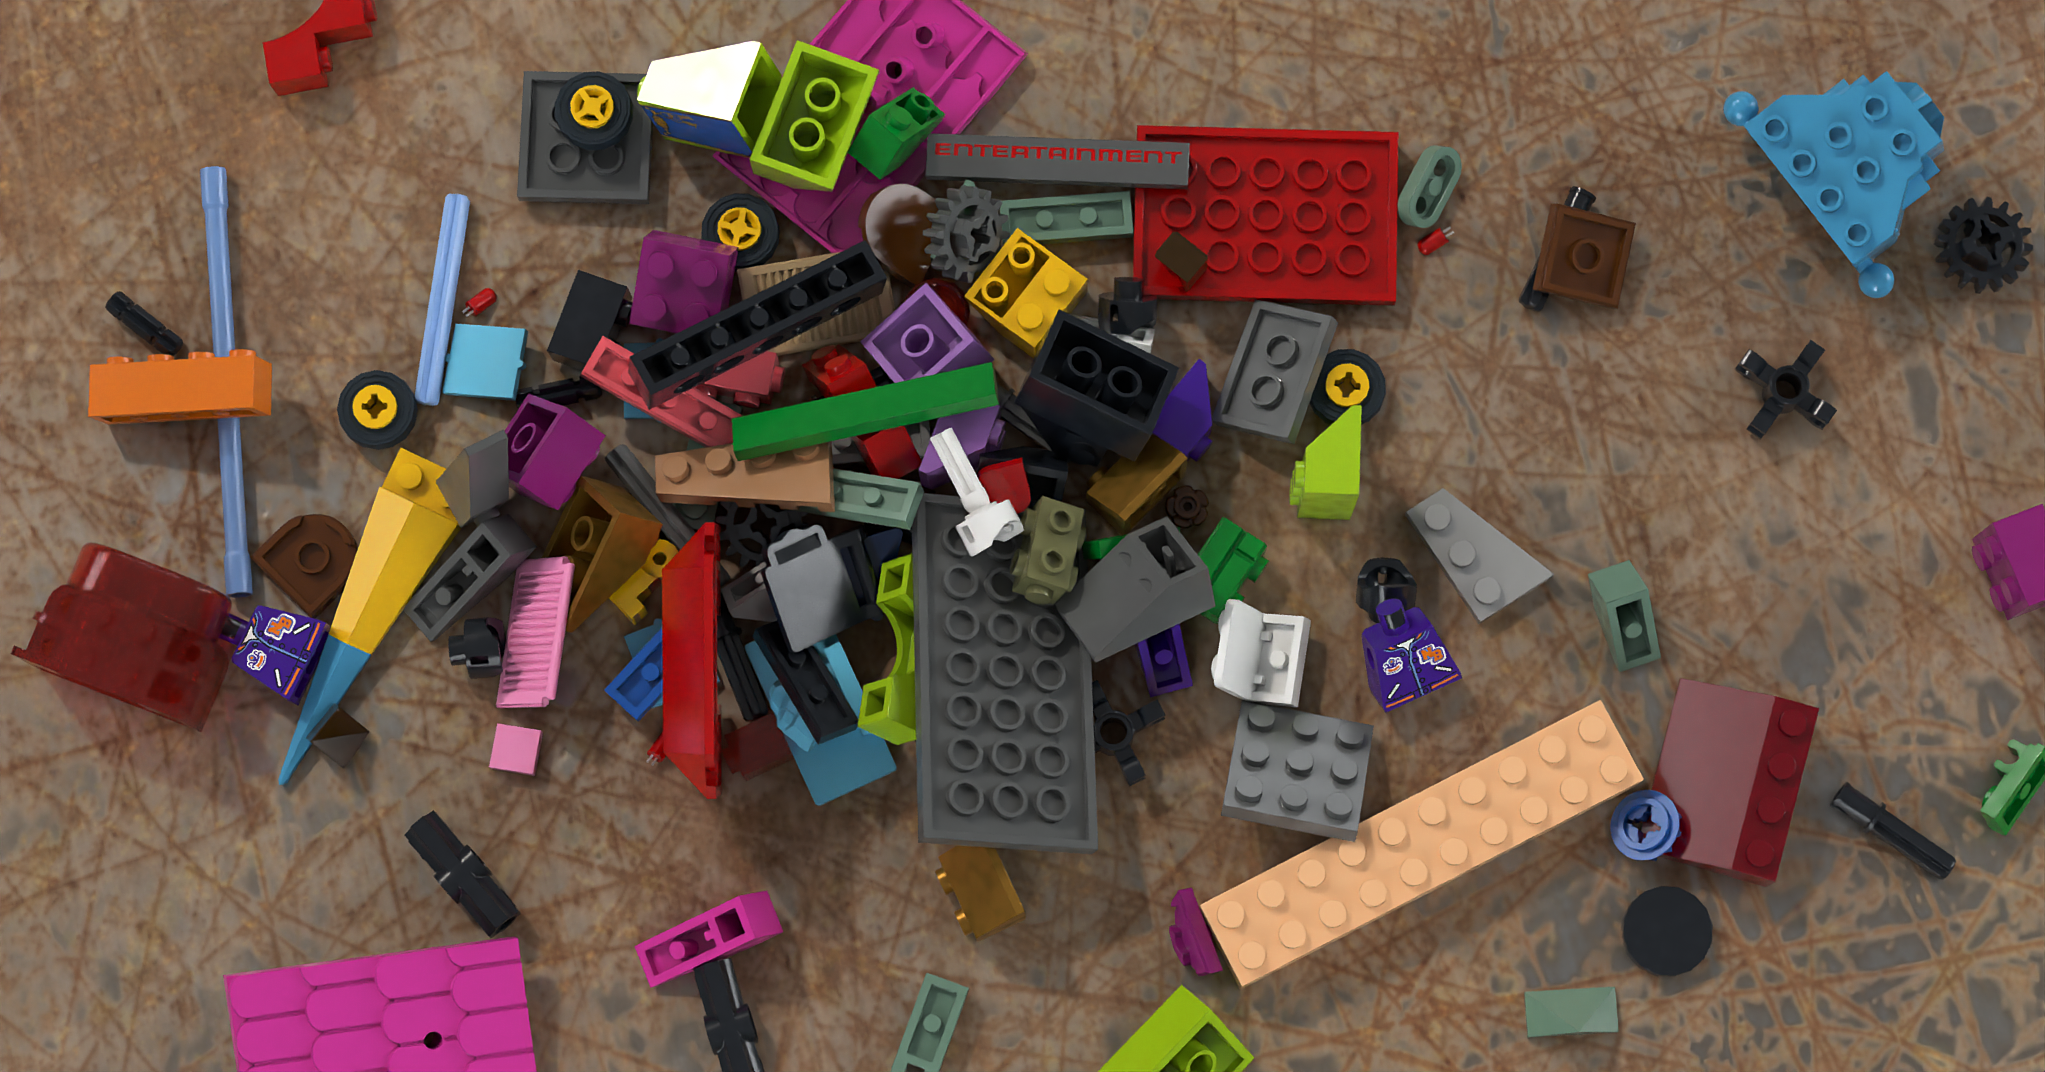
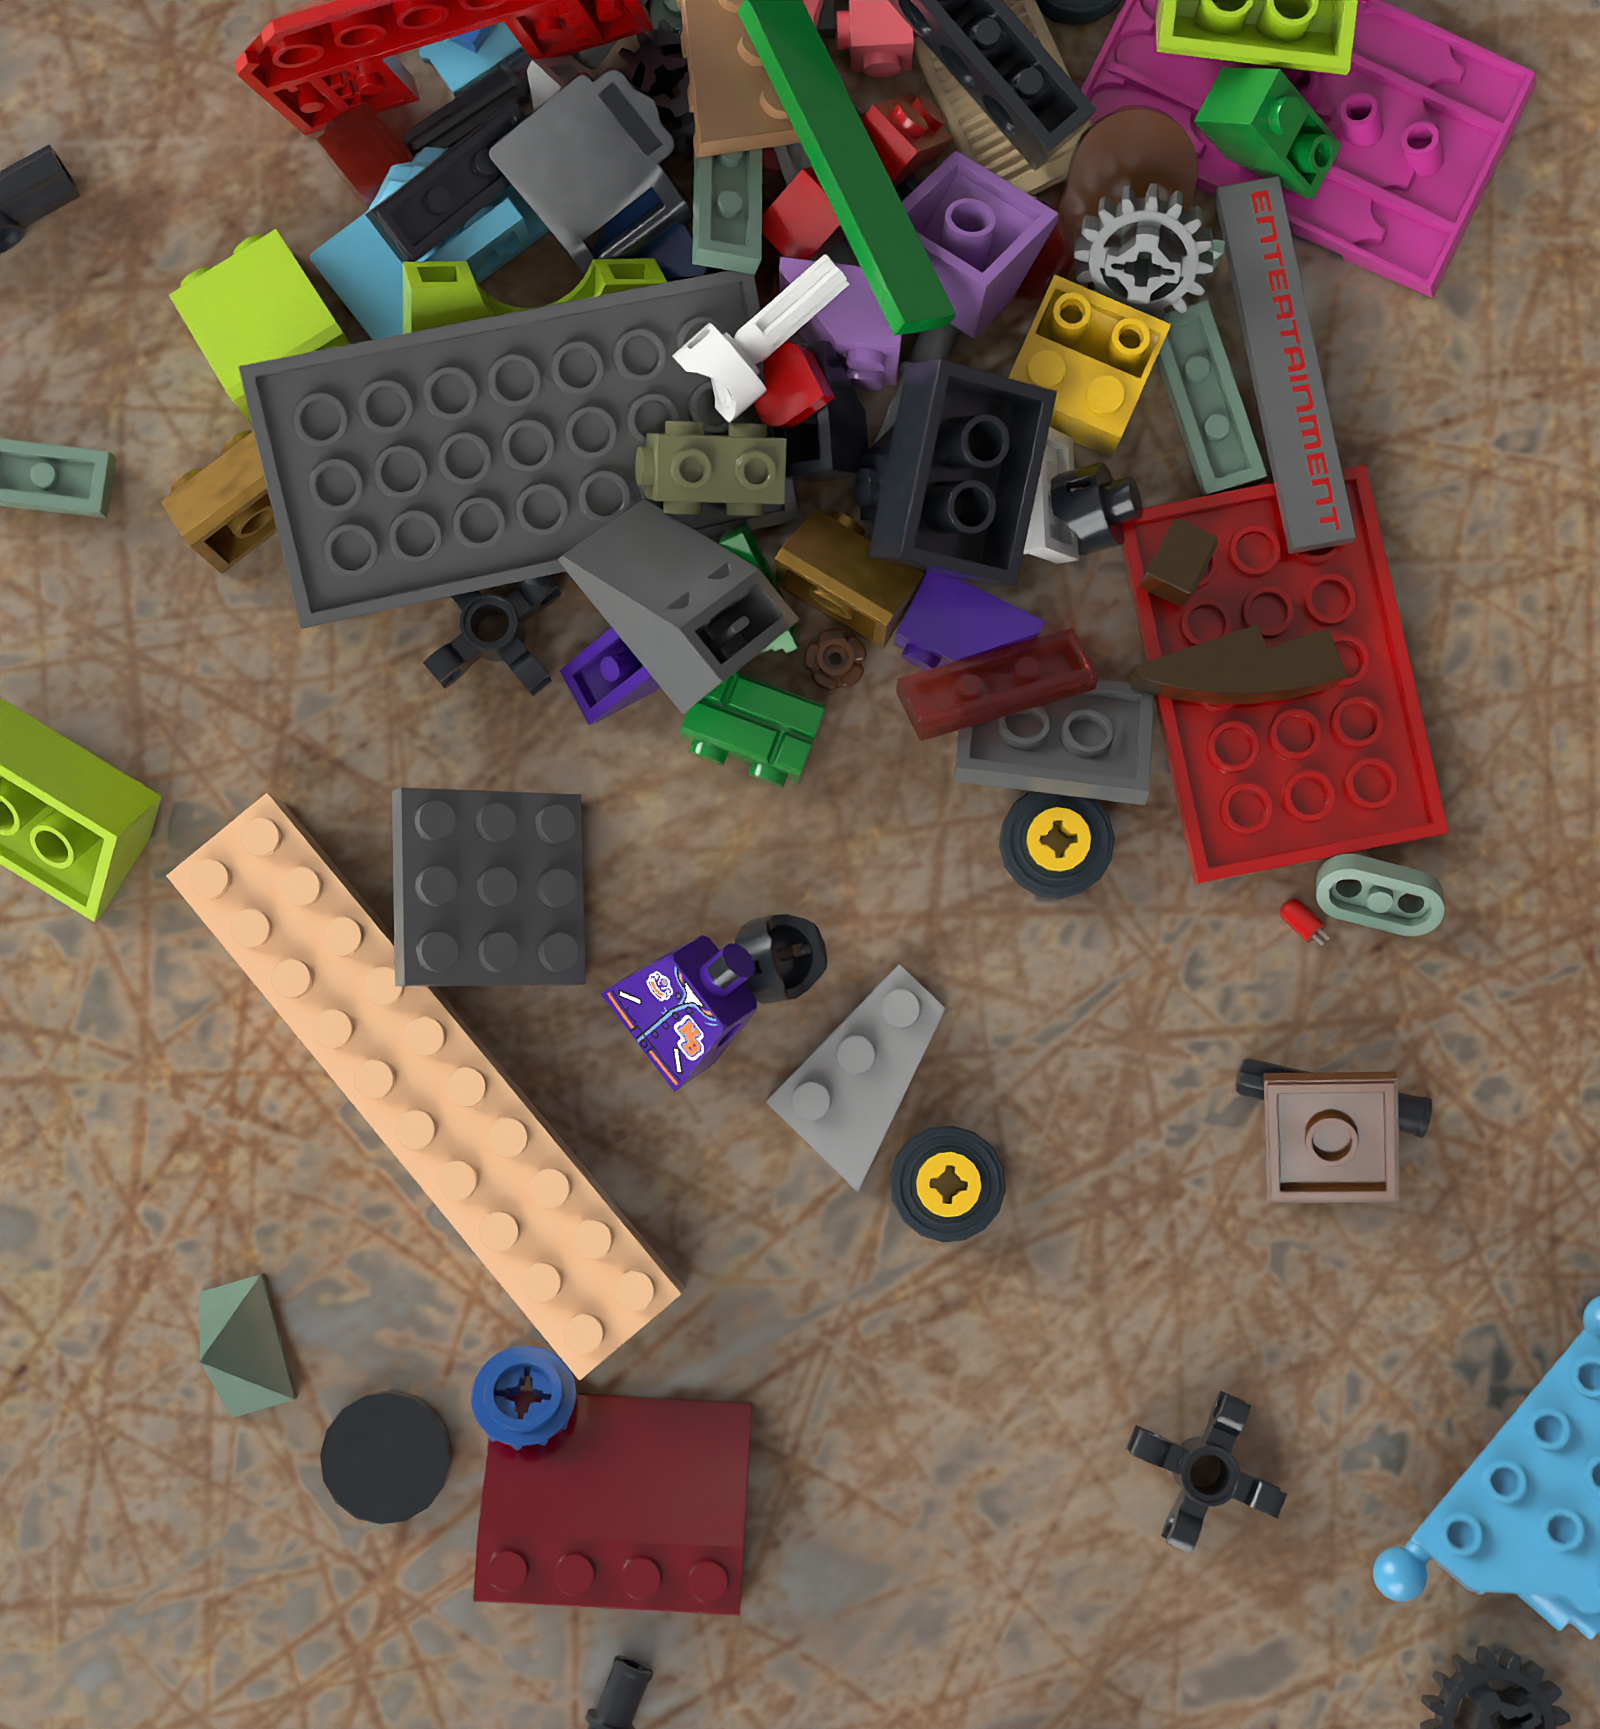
camera: 75 degrees right, 5 degrees up
dark pink slope [635,890,783,988] -> none
magenta plate [1169,887,1223,976] -> none
white bracket [1211,599,1311,707] -> none
lime slope [1289,405,1362,520] -> none
sand green slope [1588,560,1661,672] -> none
none -> lime slope [169,229,350,425]
none -> black wheel [890,1126,1006,1242]
none -> clear red tile [896,628,1099,742]
none -> dark brown slope [1127,624,1346,704]

